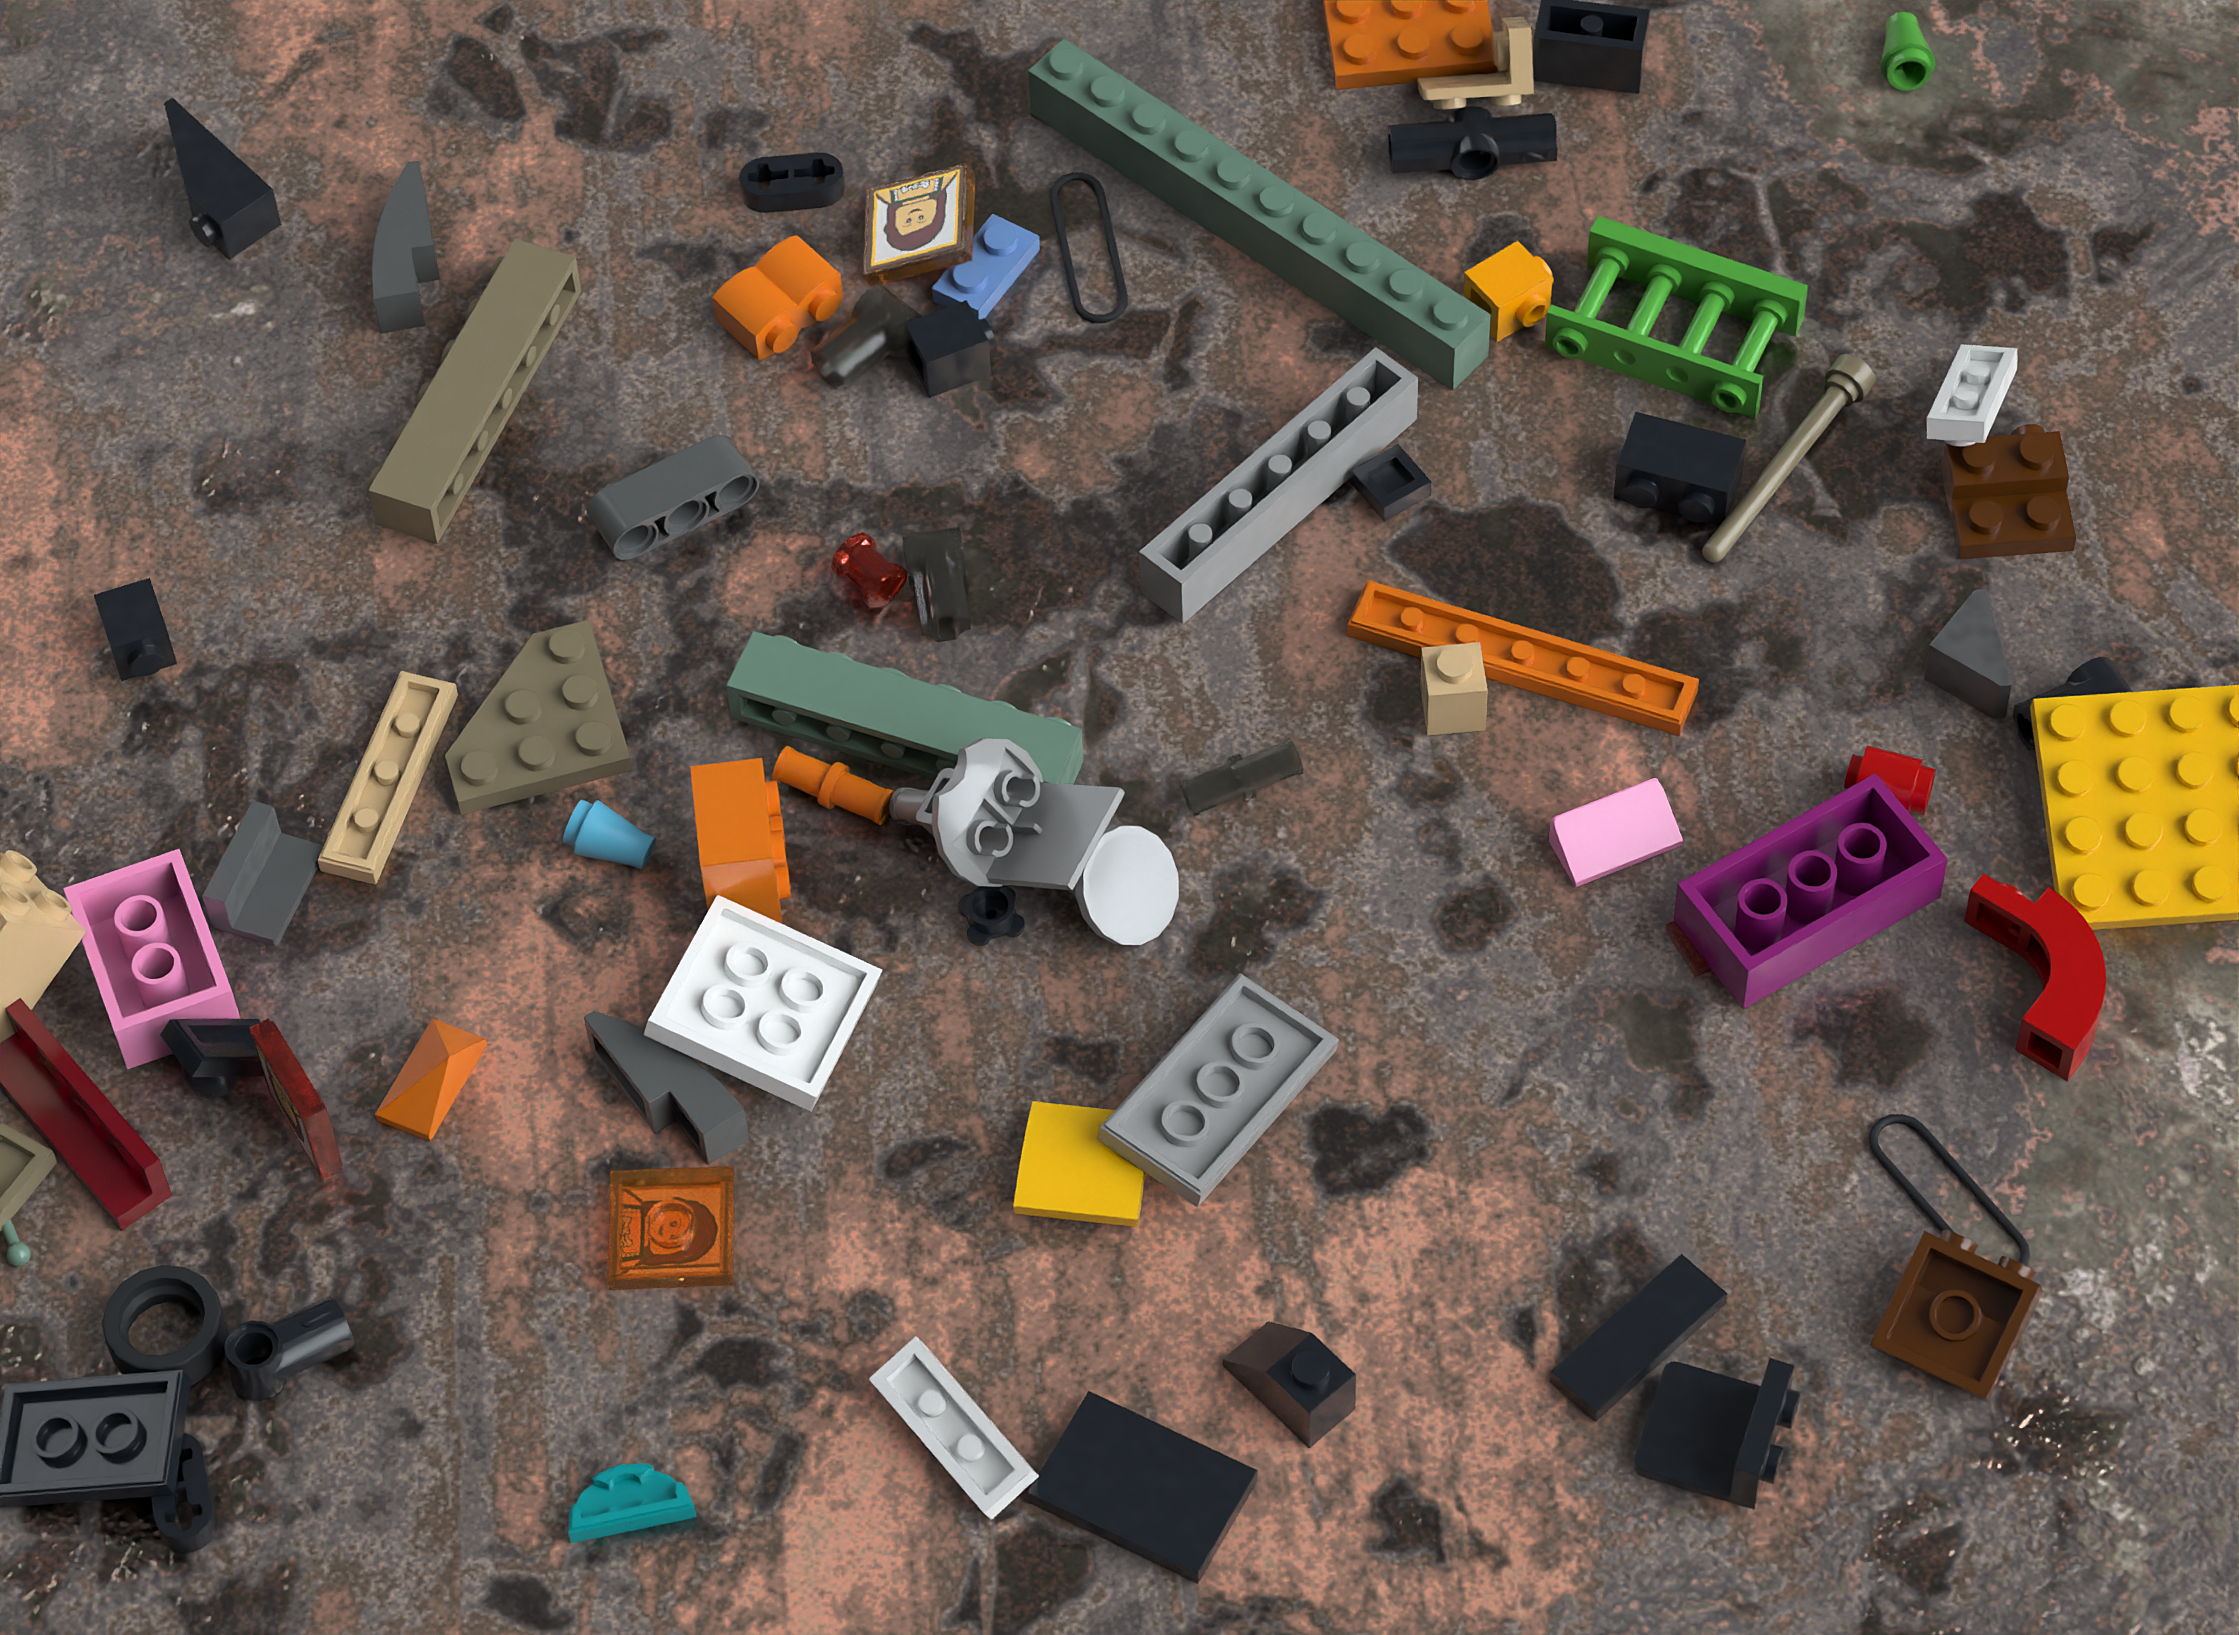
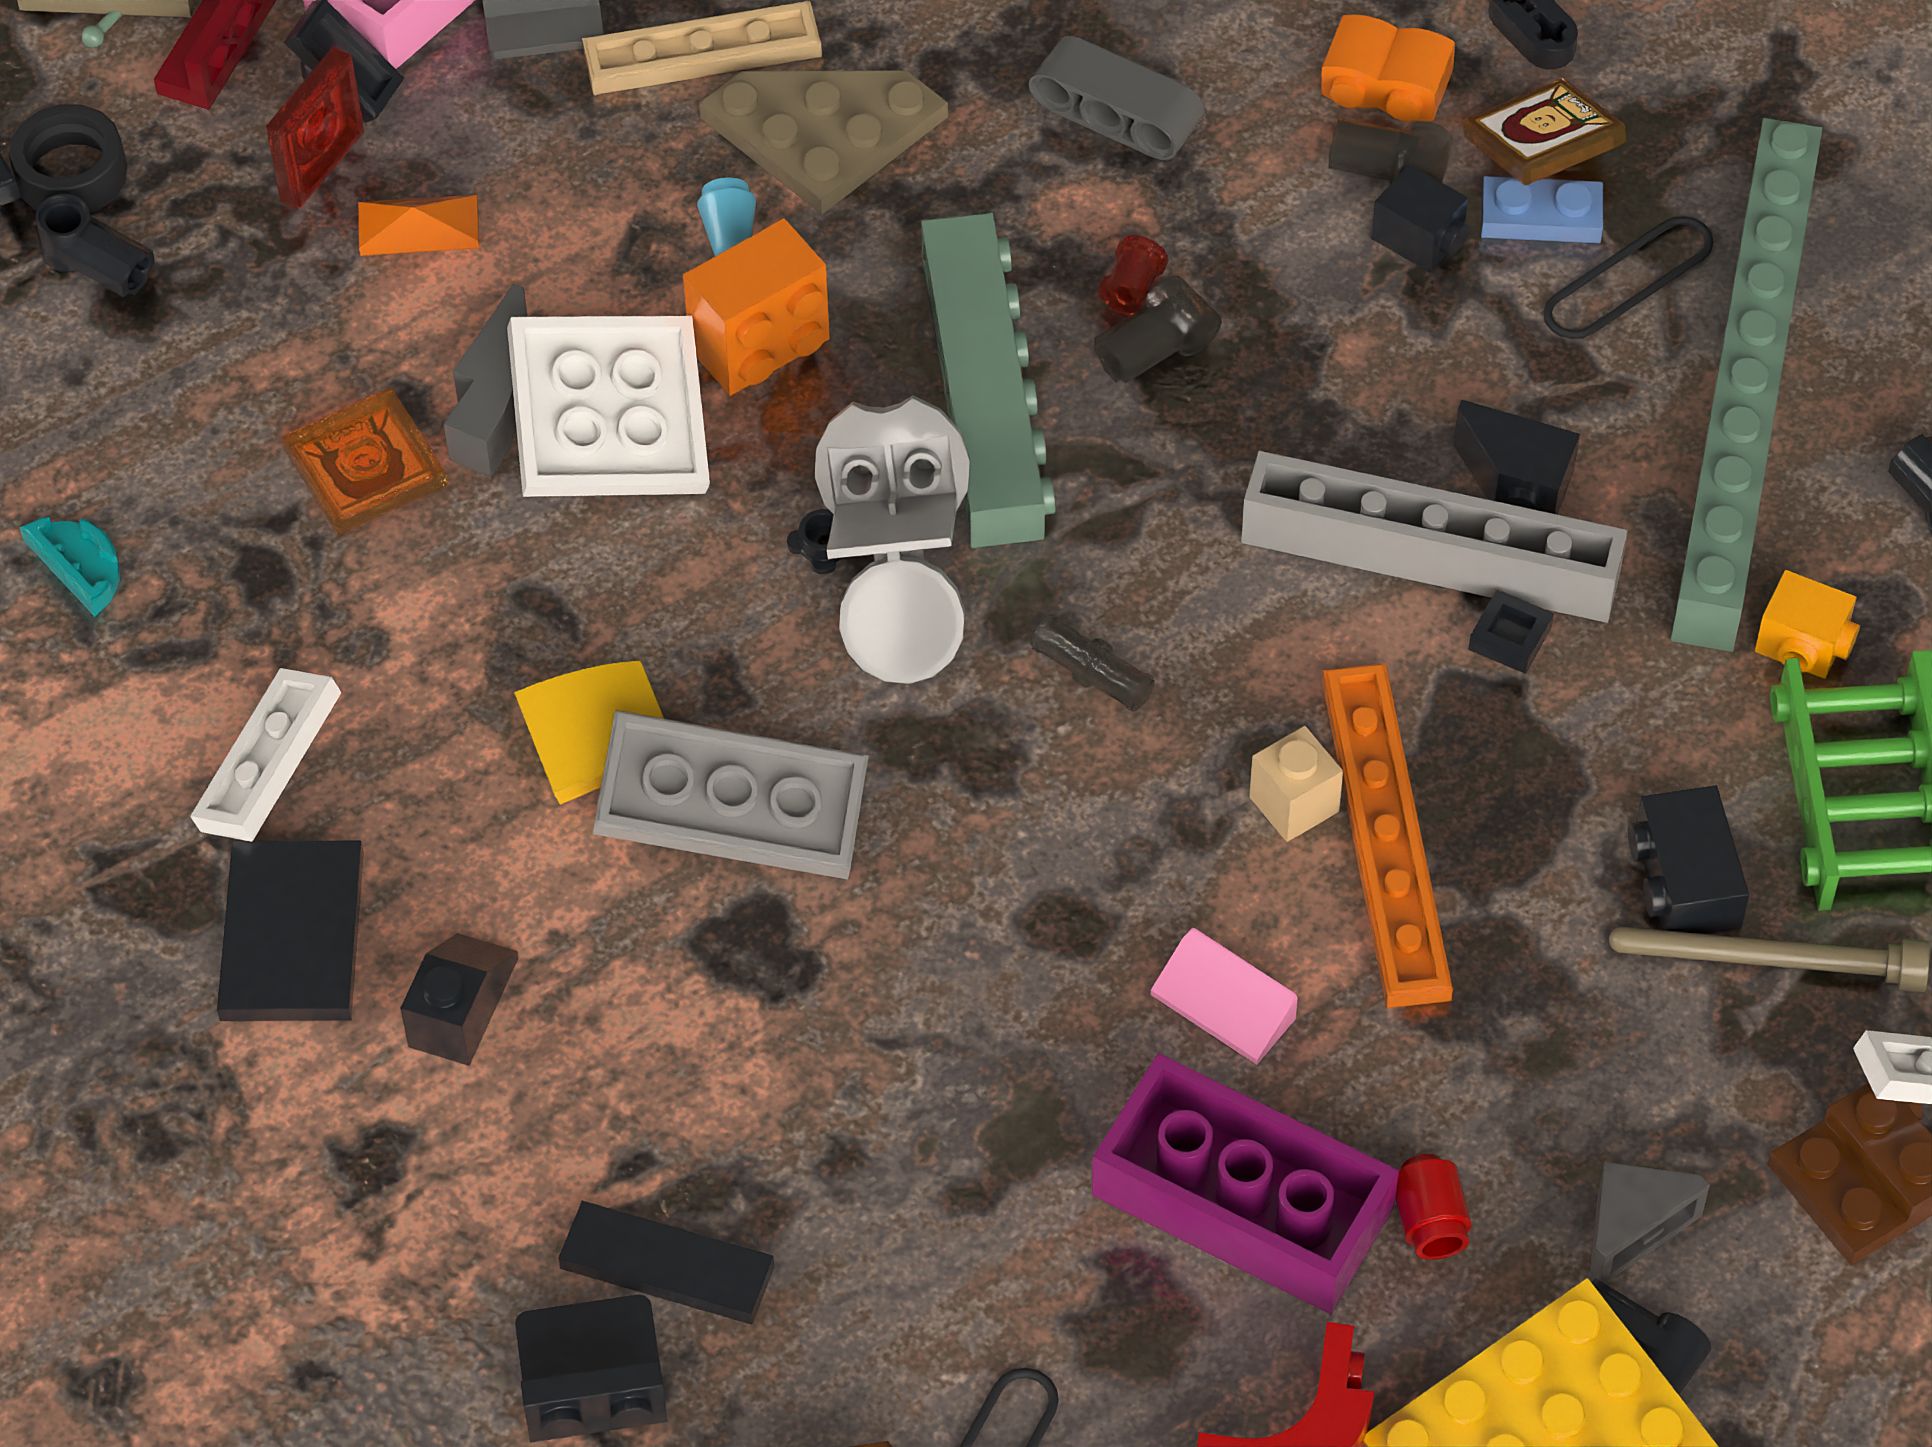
camera: 60 degrees right, 0 degrees up
orange pin [772,745,895,825] -> none
none -> black slope [1453,400,1580,515]

